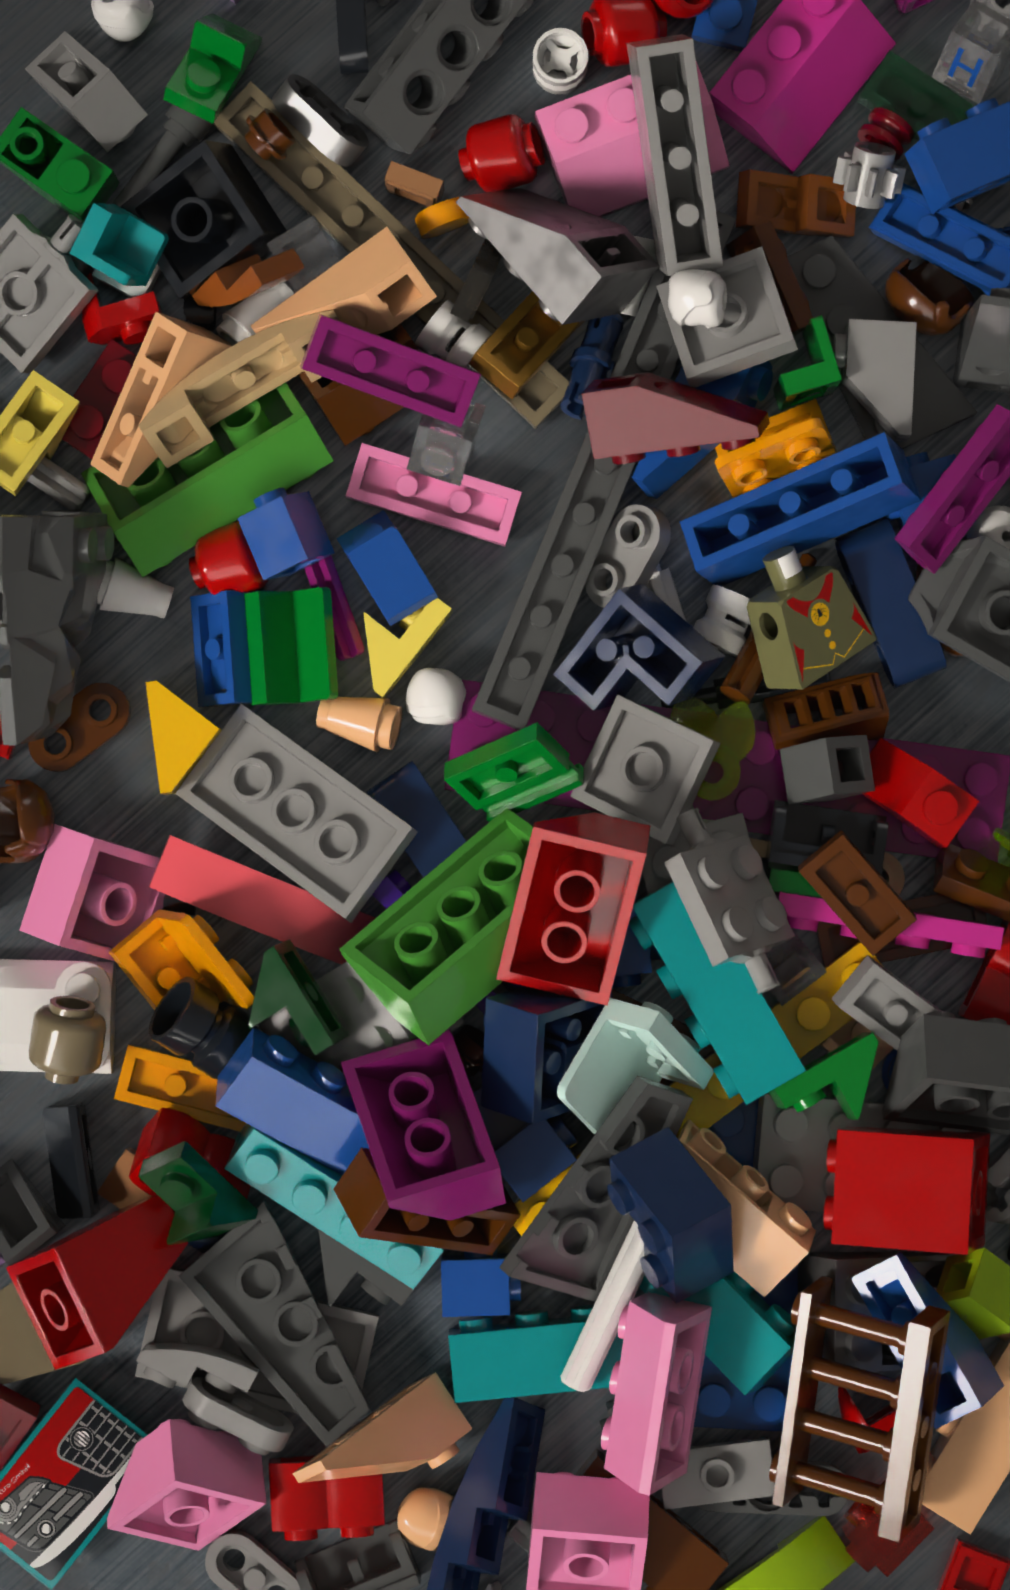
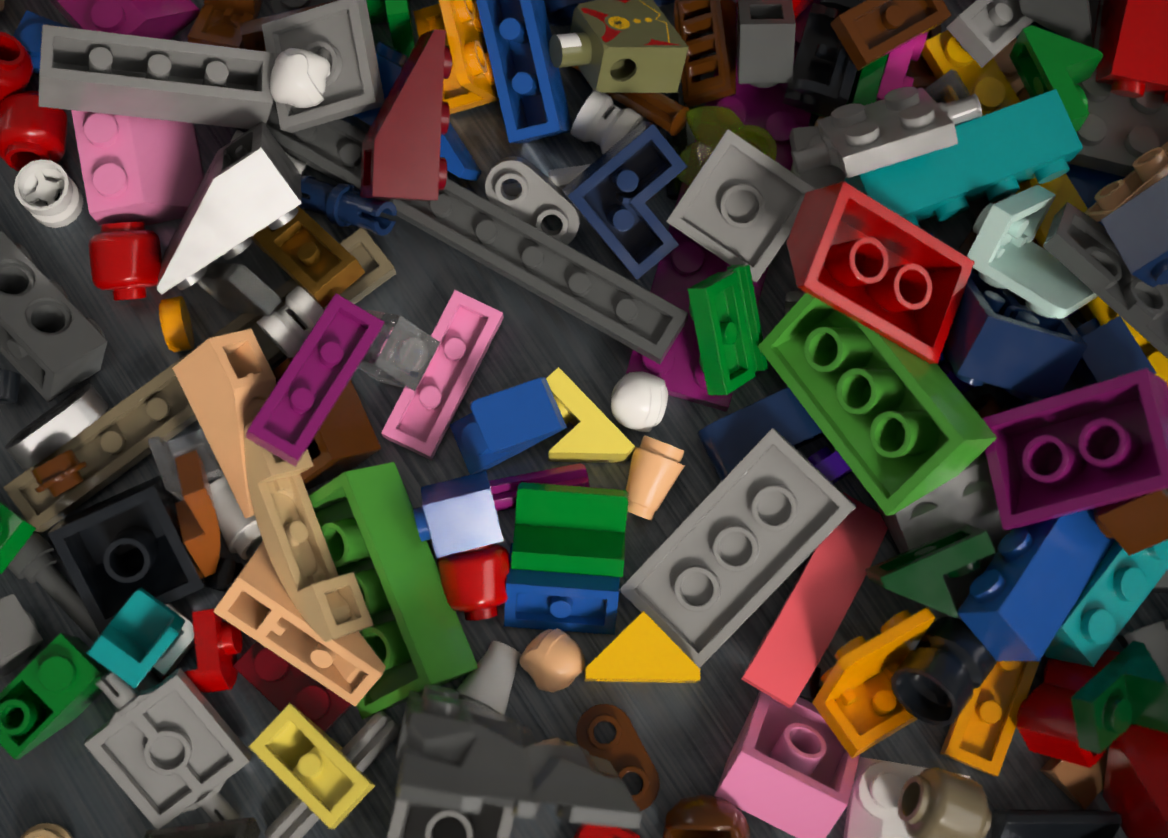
camera: 90 degrees left, 10 degrees down
medium nougat tile [384,161,445,207] -> none
none -> light nougat piece [519,629,586,693]

